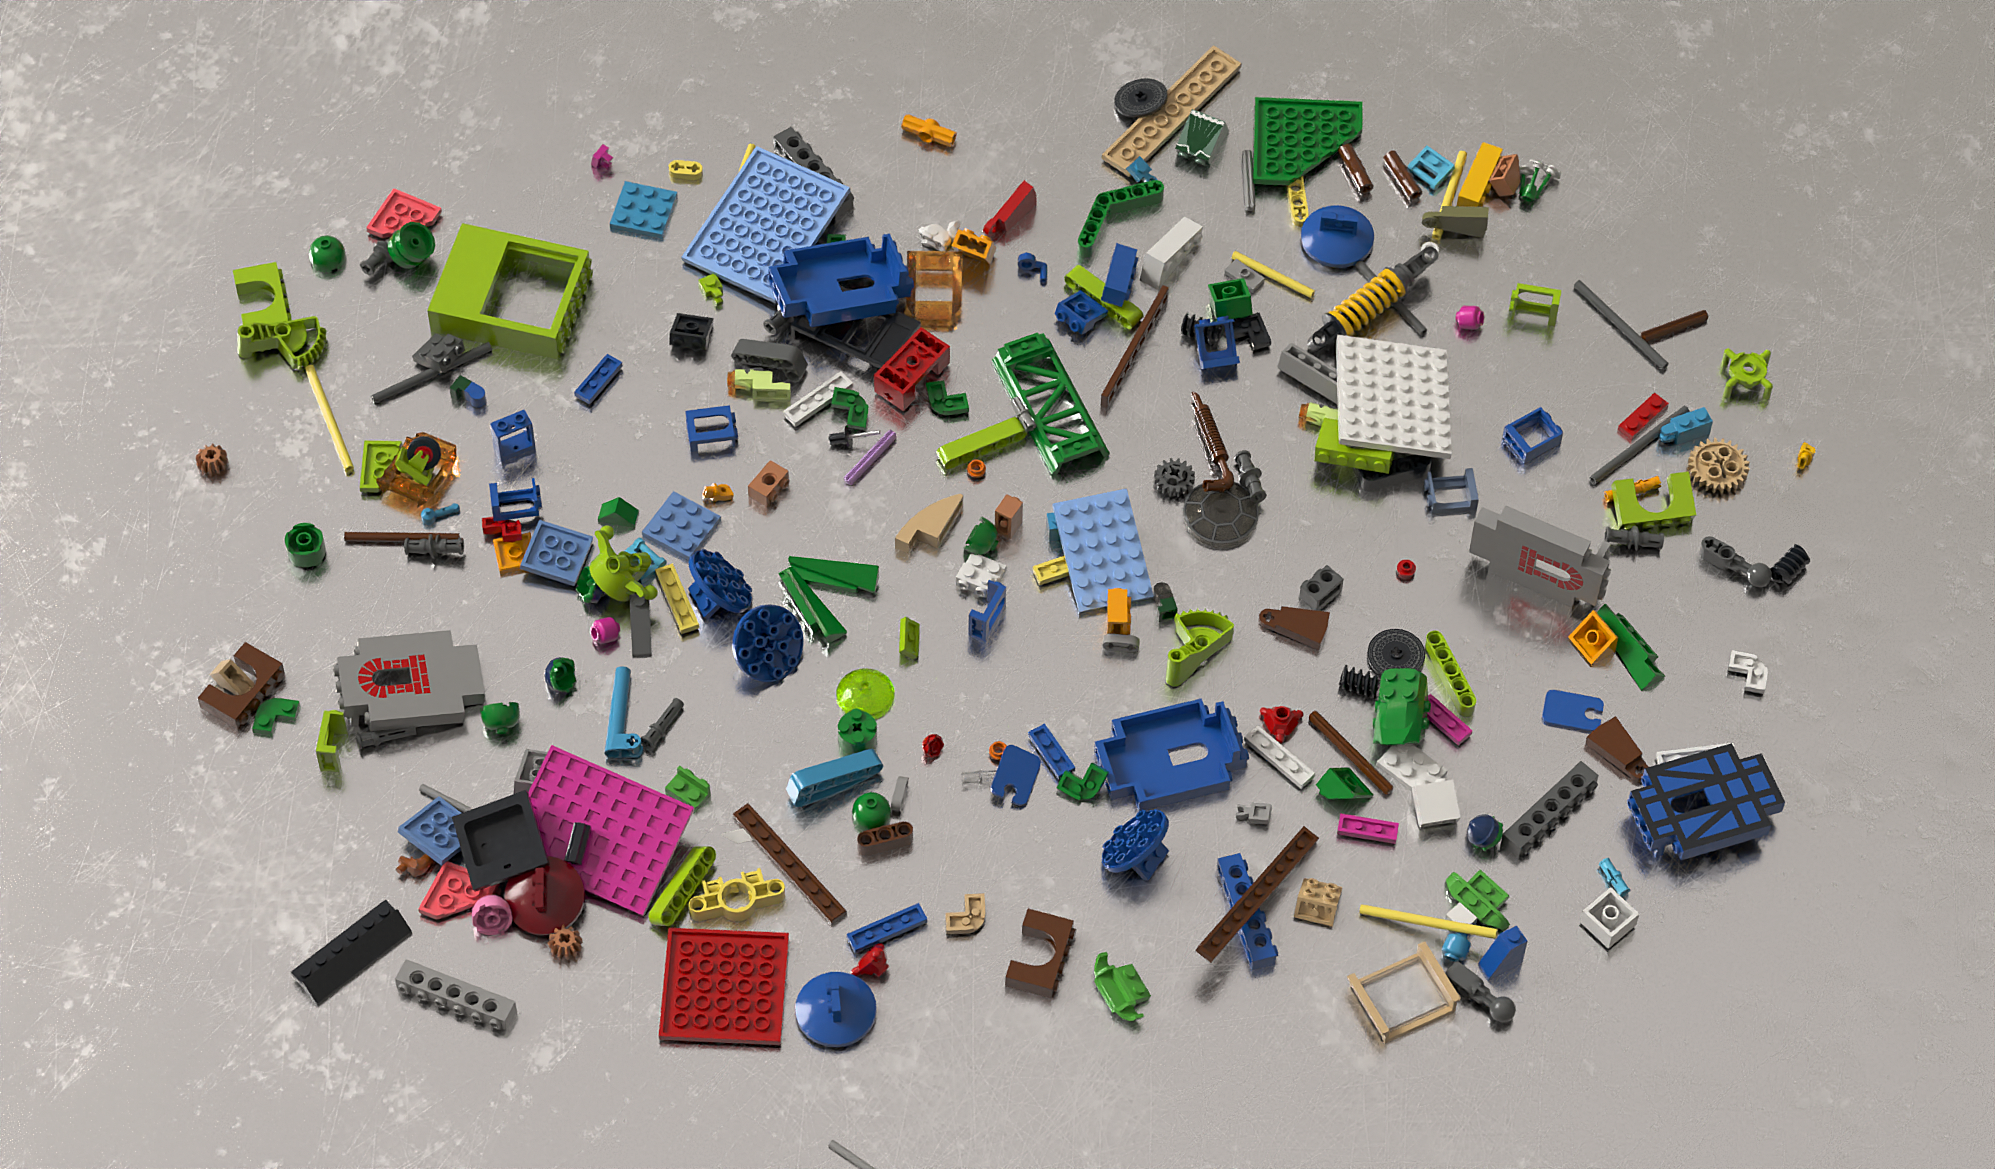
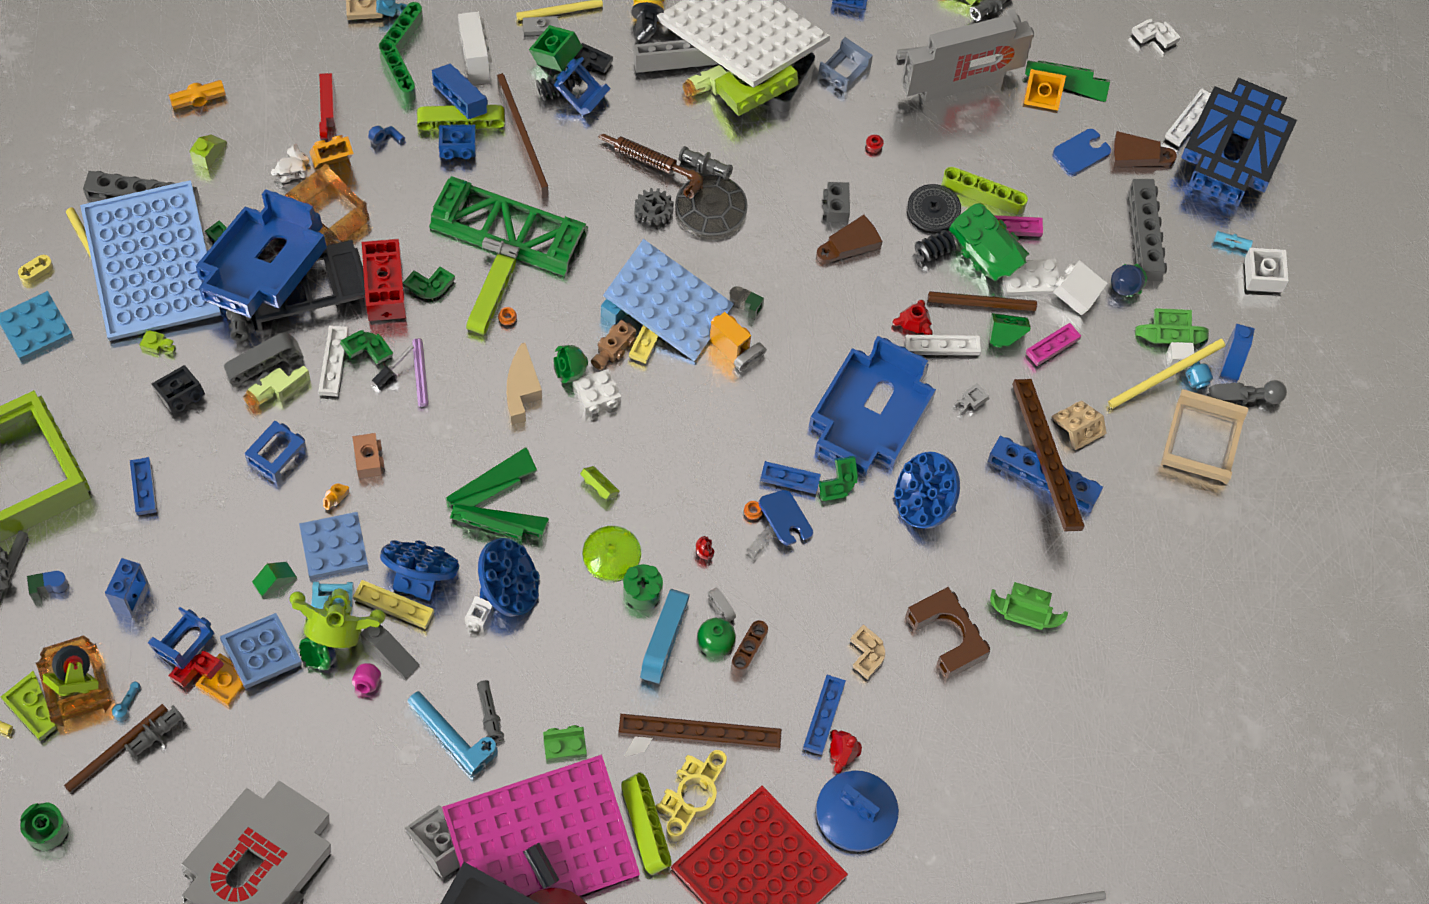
camera: 50 degrees left, 5 degrees up
green cylinder [480,702,520,734] -> none
green hair [544,657,577,693] -> none
blue panel [968,580,1006,642] -> none
nougat brick [995,494,1023,539] -> none
lime arm [1165,608,1234,687] -> none
none -> lime slope [189,134,227,170]
none -> white window [465,596,494,632]
none -> medium nougat brick [591,320,636,370]

